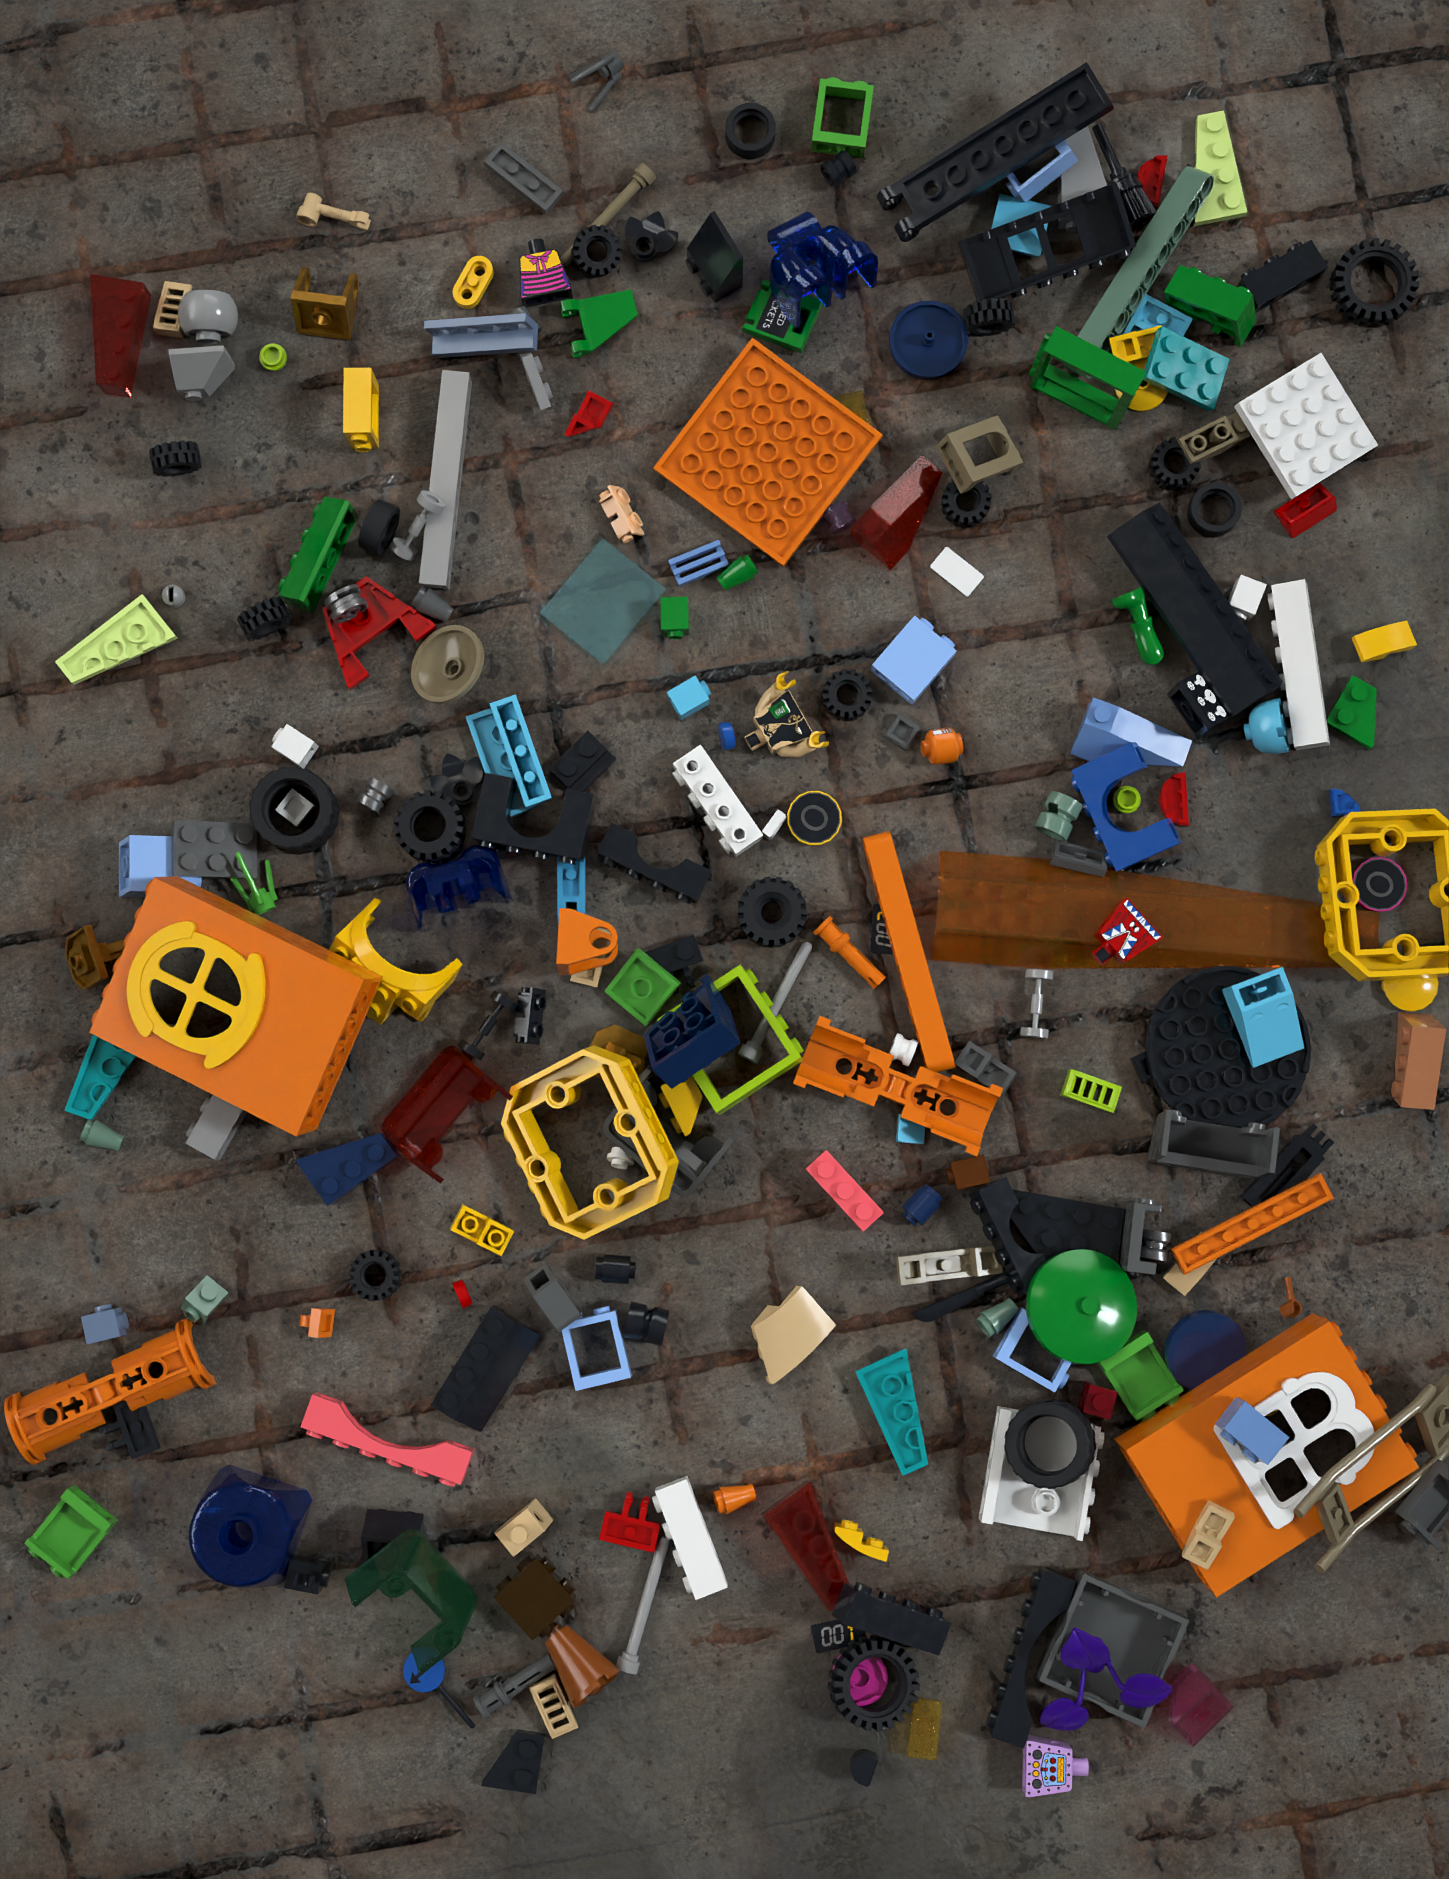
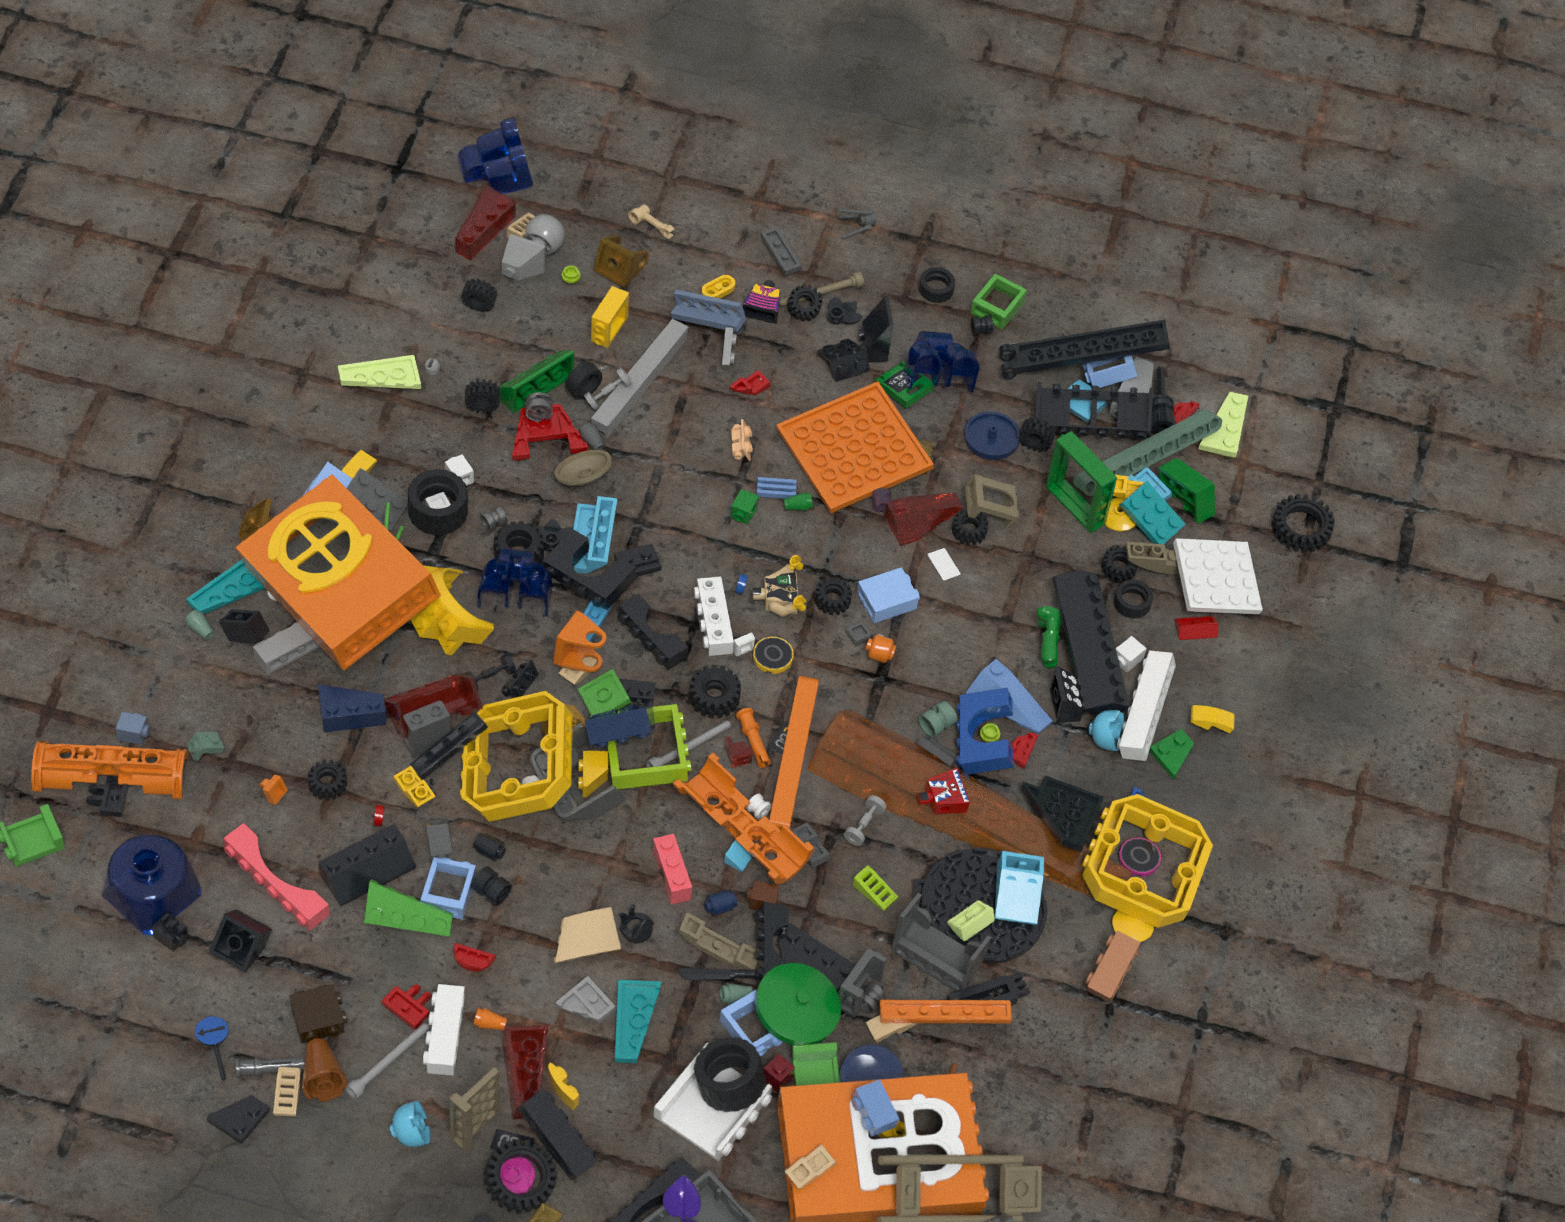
camera: 20 degrees right, 30 degrees down
clear green windscreen [345,1529,478,1675] -> none
tan torso [494,1498,553,1557] -> none
clear light blue piece [540,538,666,665] -> none
green flag [560,289,638,359] -> none
medium azure brick [667,676,711,720] -> none
white plate [1031,1488,1060,1516] -> none
black brick [1237,240,1328,313] -> none
none -> black brick [219,609,270,643]
none -> yellow slope [342,450,377,479]
none -> bright green wing [364,879,454,937]
none -> medium azure cylinder [390,1101,431,1148]
none -> dark grey panel [403,700,450,758]
none -> black tile [410,712,488,780]
none -> dark tan fence [449,1068,499,1153]
none -> red tile [453,943,496,972]
none -> clear blue piece [458,117,533,193]
none -> light grey wing [555,976,616,1023]
none -> black piece [619,904,654,944]
none -> clear red panel [725,736,753,768]
none -> black bracket [818,339,870,382]
none -> yellowish green slope [947,900,995,941]
none -> black wing [1021,775,1104,852]

